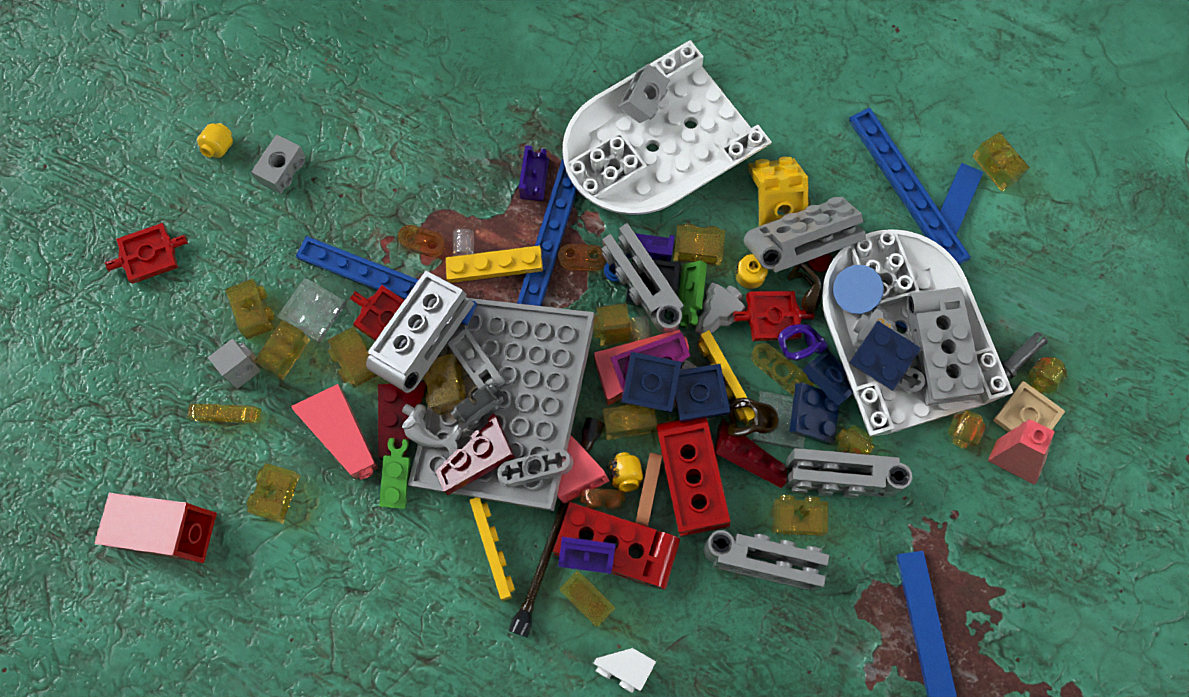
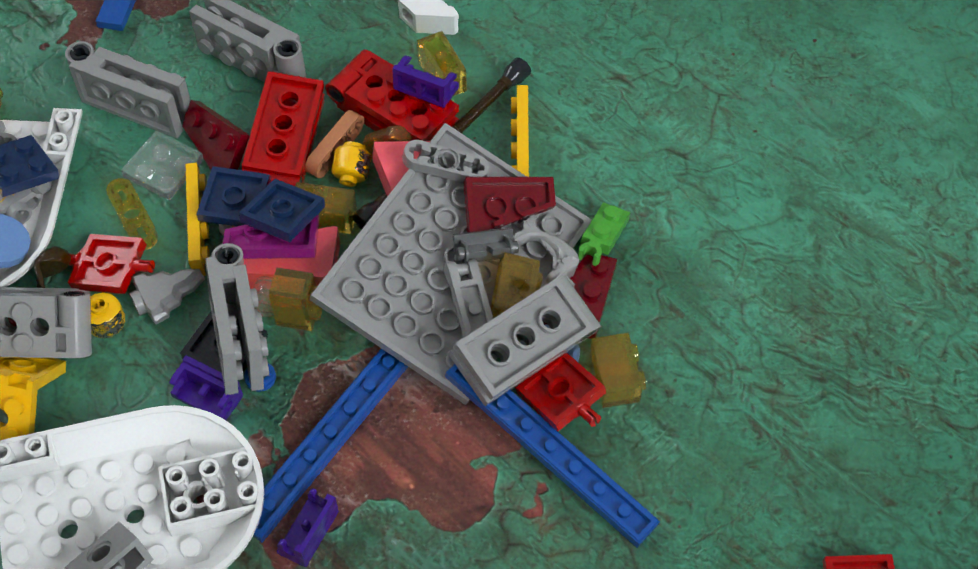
camera: 160 degrees left, 15 degrees down
slope [95,493,217,563] -> none
clear yellow beam [187,404,262,423] -> none
light grey brick [208,338,261,389] -> none
clear yellow brick [225,279,275,339] -> none
clear yellow brick [247,463,300,524] -> none
clear yellow brick [254,320,310,381] -> none
clear plate [277,278,347,343] -> none
coral slope [292,384,379,480] -> none
clear orange plate [398,225,445,257] -> none
yellow plate [446,246,543,283] -> none
clear beam [453,229,474,256] -> none
clear orange plate [558,244,606,271] -> none
clear yellow brick [673,224,725,266] -> none
bright green plate [679,260,707,328] -> none
dark brown piece [728,398,779,437] -> none
clear yellow brick [772,495,828,536] -> none
dark purple piece [778,324,828,361] -> none
dark blue plate [789,383,839,445] -> none
dark blue plate [803,349,853,406] -> none
clear yellow head [835,425,875,455] -> none

